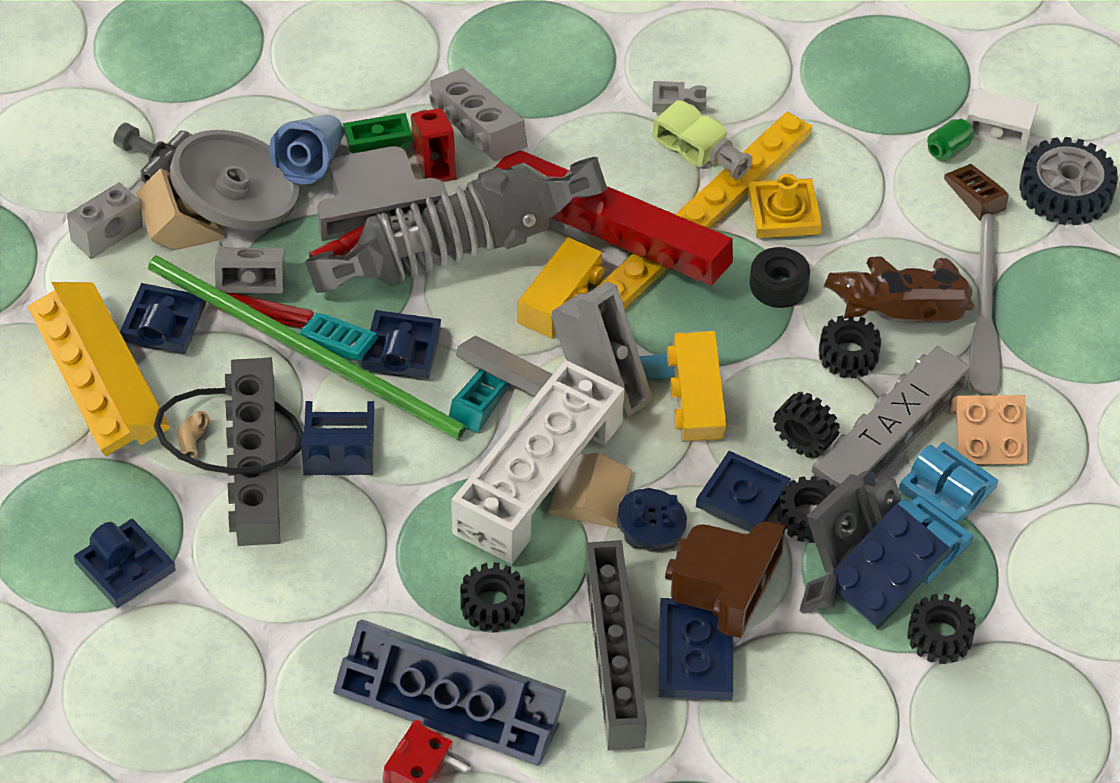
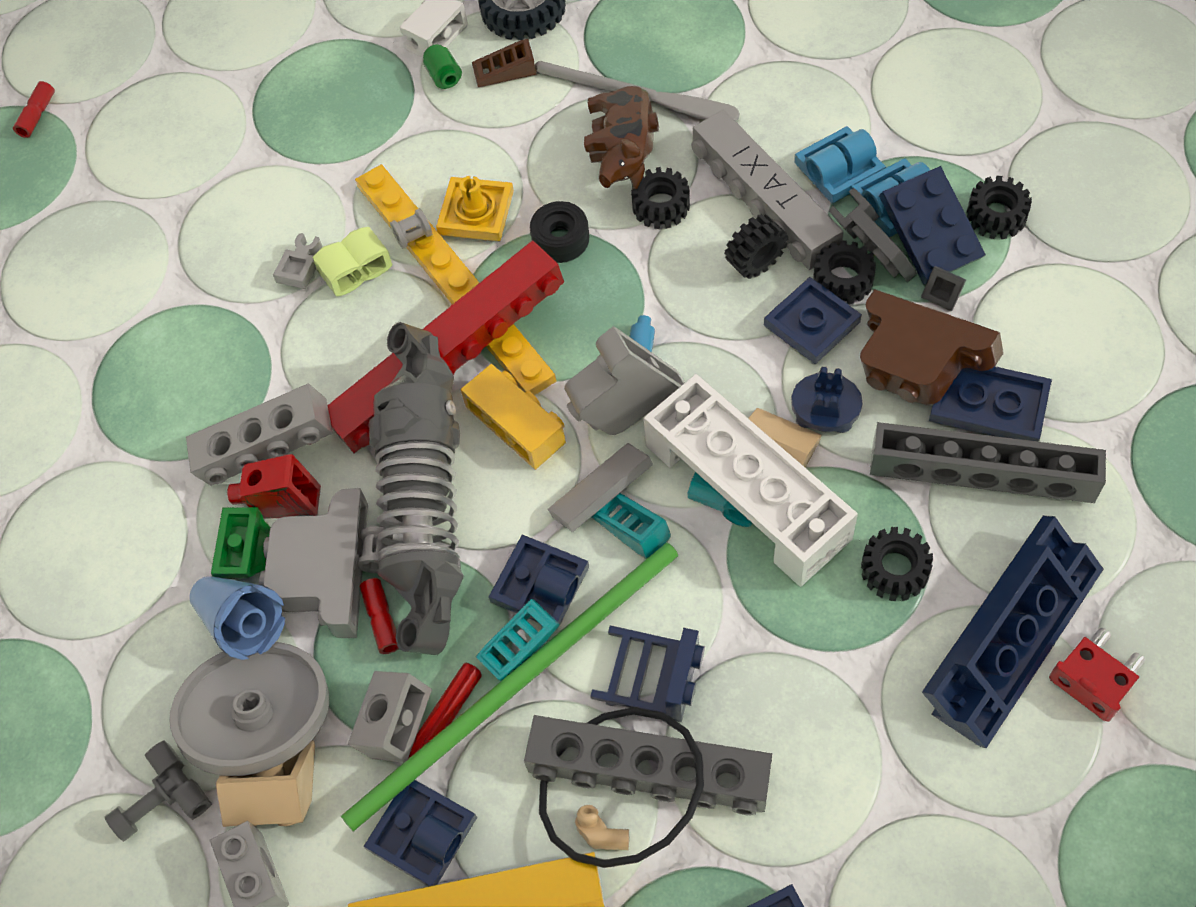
camera: 65 degrees left, 10 degrees up
yellow brick [667,331,726,442] -> none
light nougat bracket [950,395,1028,465] -> none

